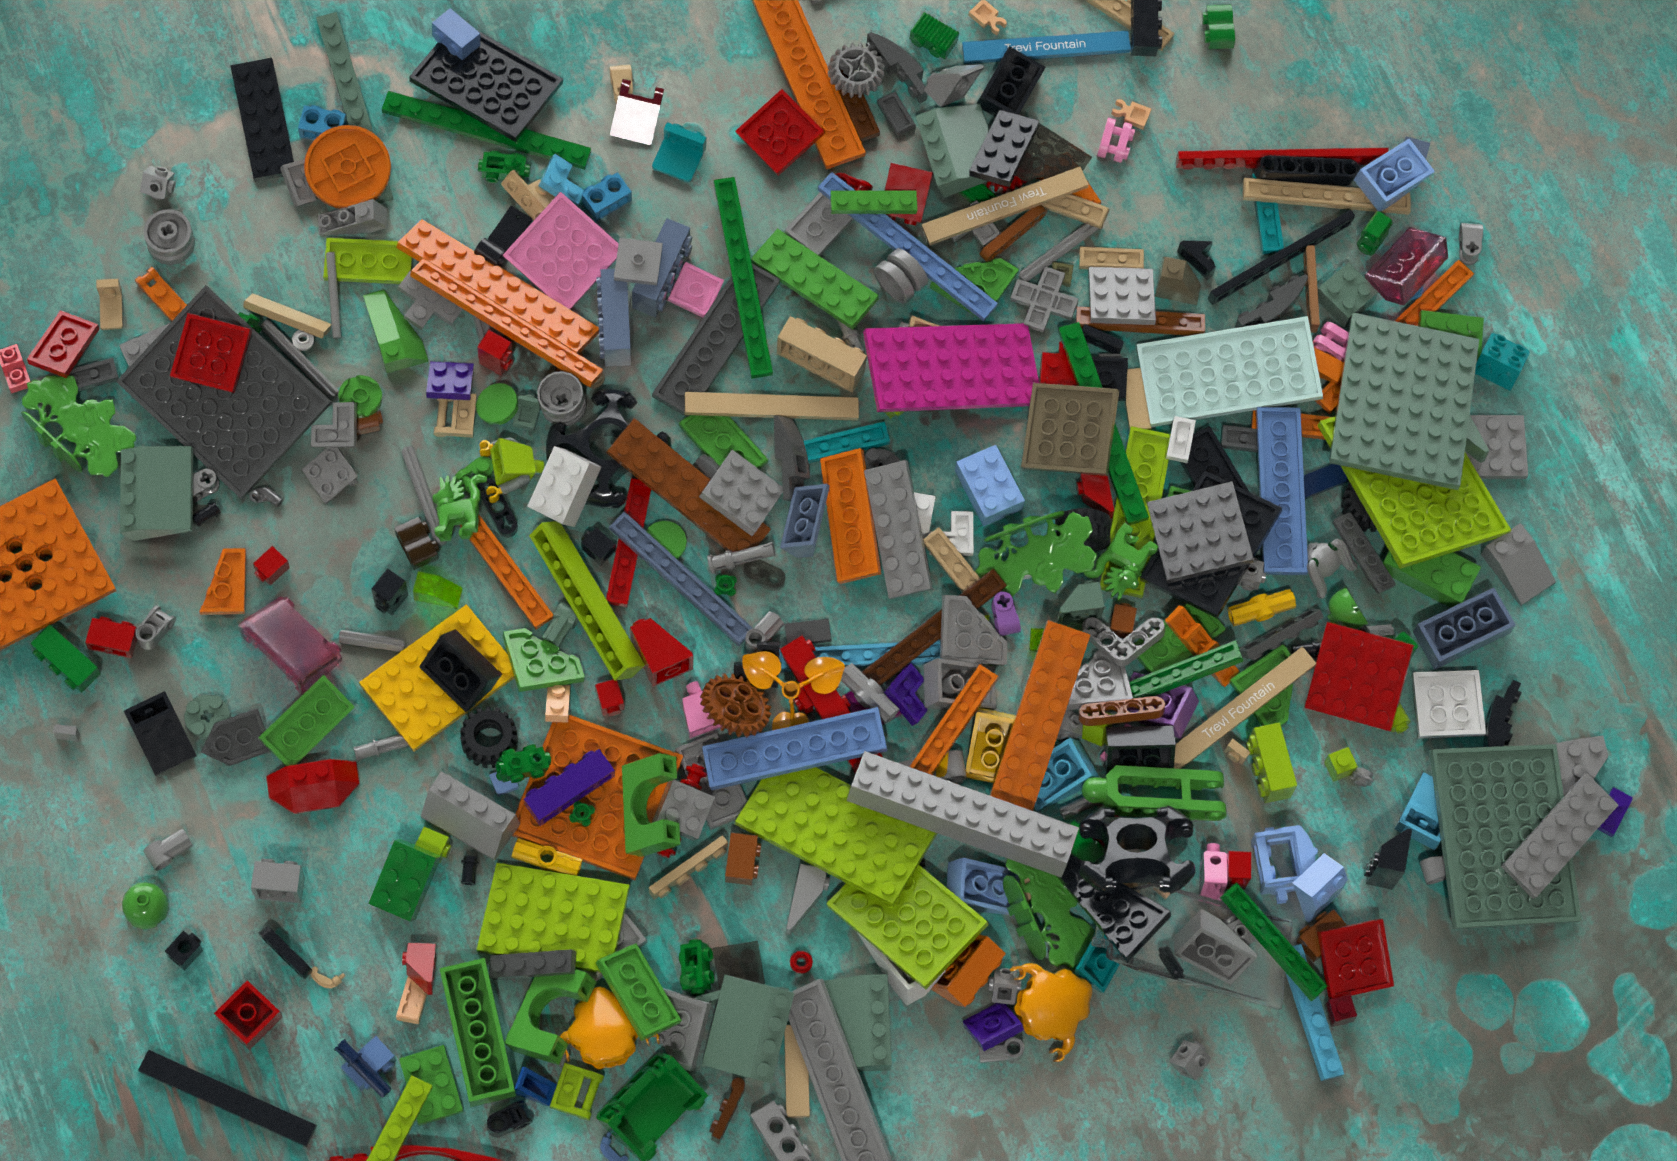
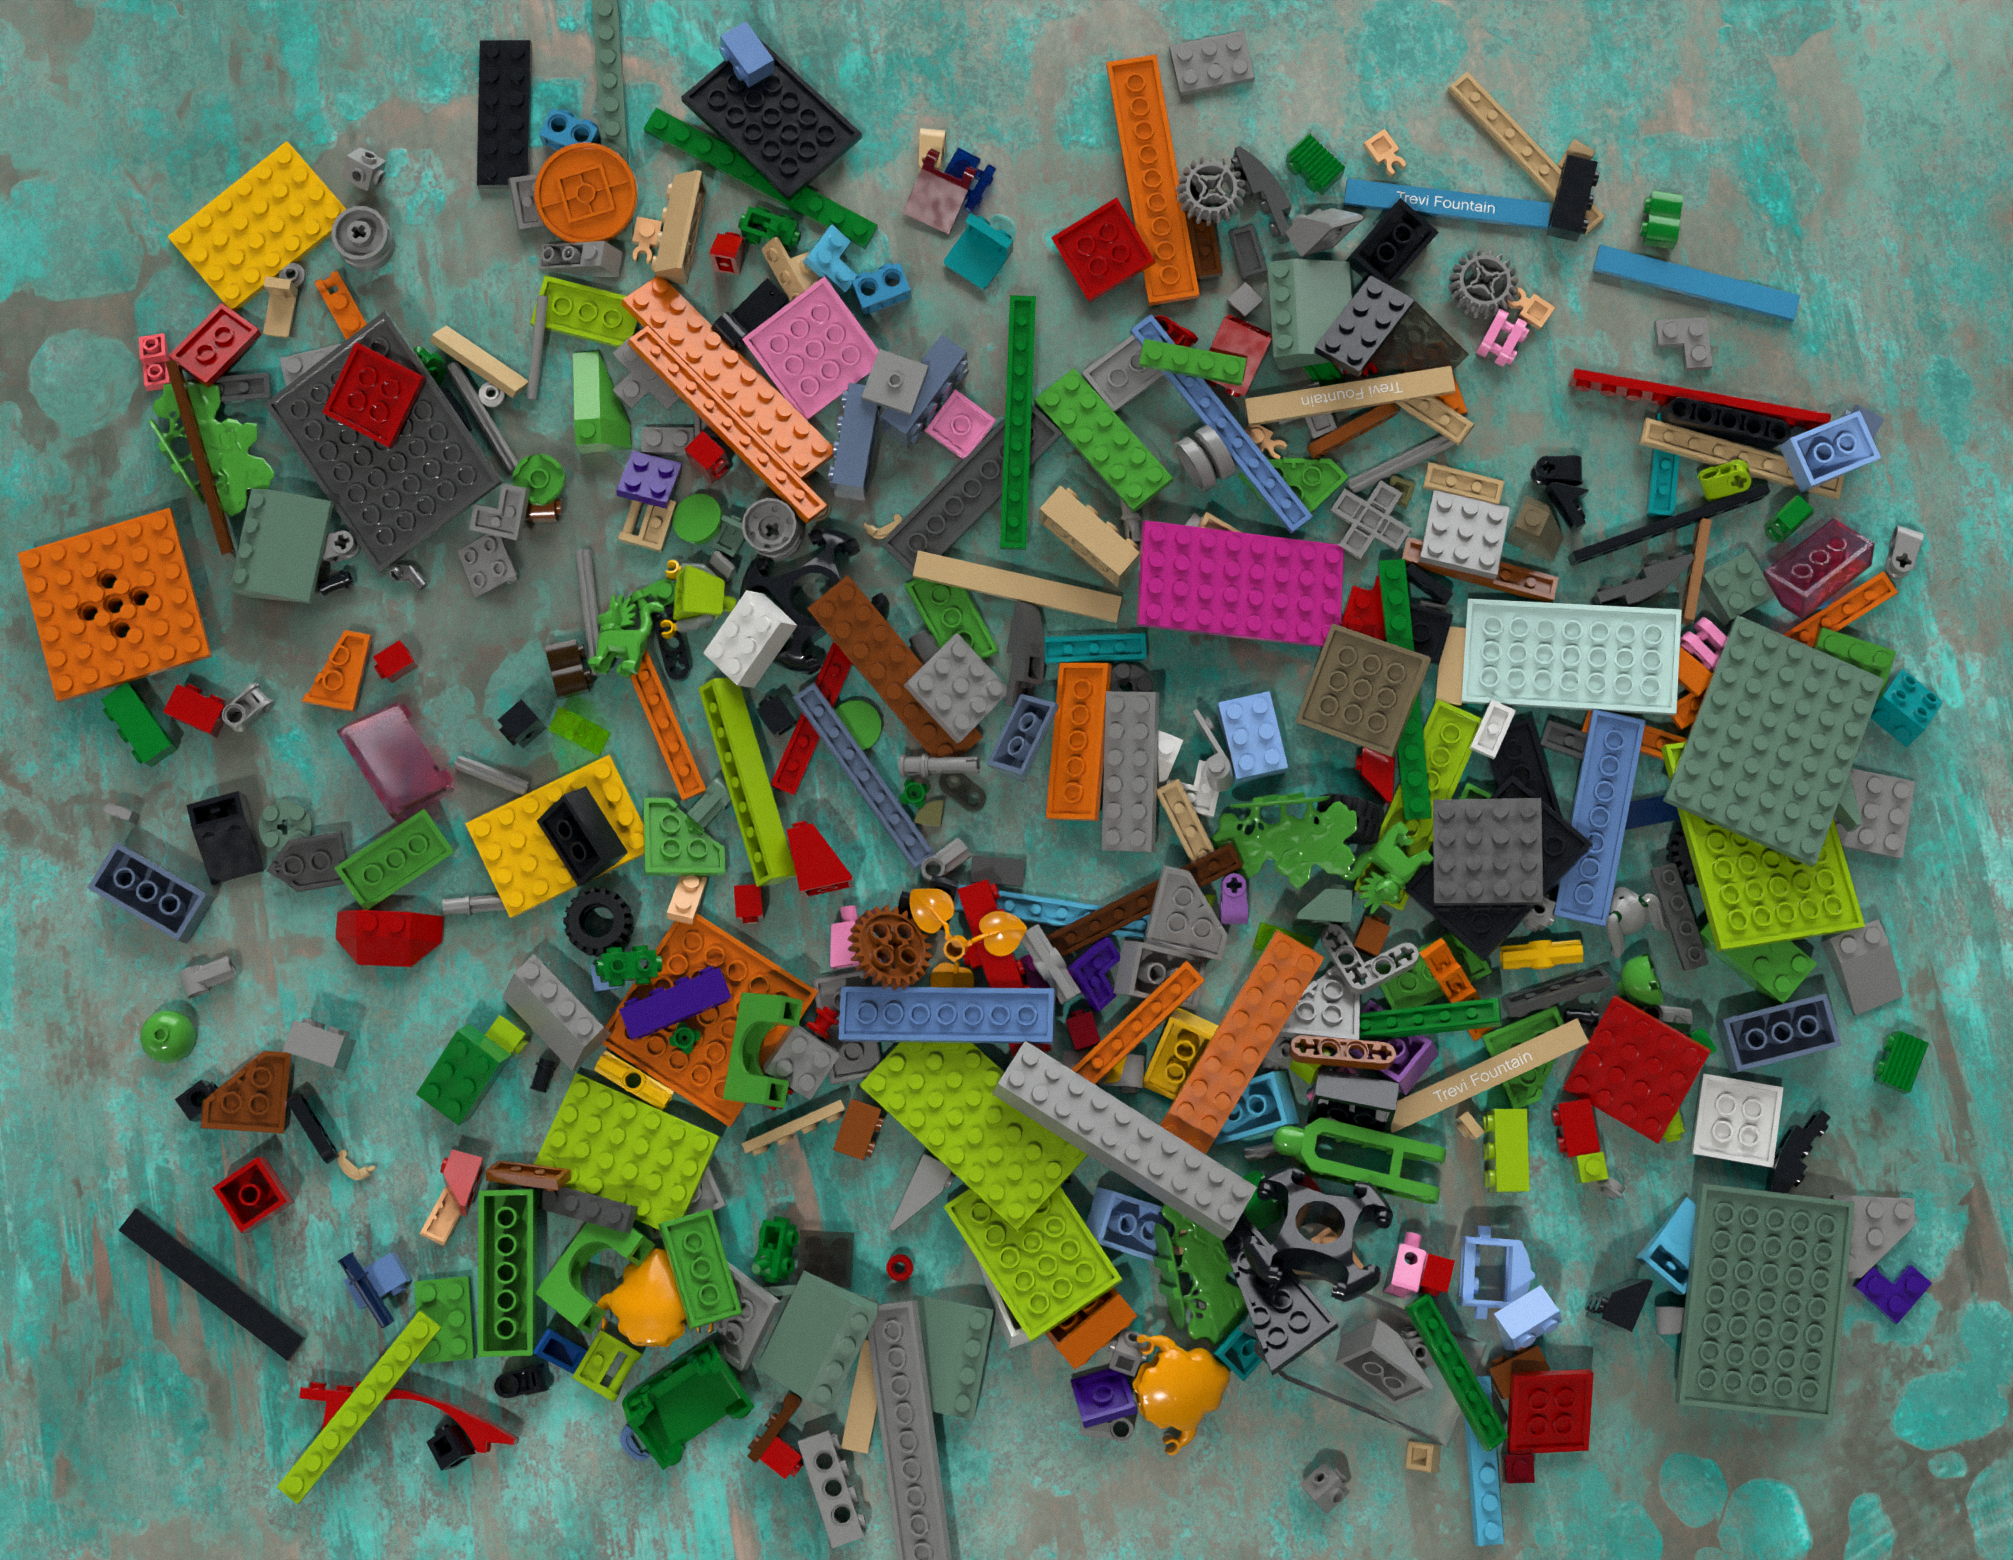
camera: 20 degrees right, 10 degrees up
black axle [1158,946,1184,980] -> none
light grey plate [1501,773,1618,899] -> none
none -> sand blue brick [87,842,215,944]
none -> reddish brown tile [165,359,237,561]
none -> yellow plate [167,141,346,312]
none -> dark orange plate [200,1051,291,1134]
none -> light grey plate [279,263,305,288]
none -> dark orange plate [485,1160,571,1192]
none -> light nougat plate [632,217,663,265]
none -> light grey plate [641,427,694,455]
none -> tan slope [651,170,707,286]
none -> light grey slope [707,551,737,586]
none -> red slope [710,232,745,275]
none -> red brick [760,1435,804,1479]
none -> tan piece [863,514,902,540]
none -> olive tile [914,800,944,828]
none -> clear blue plate [944,147,996,213]
none -> dark red brick [1065,1009,1101,1052]
none -> light grey door [1193,709,1234,792]
none -> light grey tile [1226,282,1263,319]
none -> light nougat plate [1245,424,1287,459]
none -> tan slope [1405,1441,1441,1473]
none -> light grey gear [1448,249,1519,319]
none -> black piece [1530,455,1583,486]
none -> red brick [1551,1098,1600,1158]
none -> dark azure tile [1593,245,1800,322]
none -> light grey plate [1654,317,1712,371]
none -> lime piece [1697,459,1751,501]
none -> green brick [1873,1031,1929,1094]

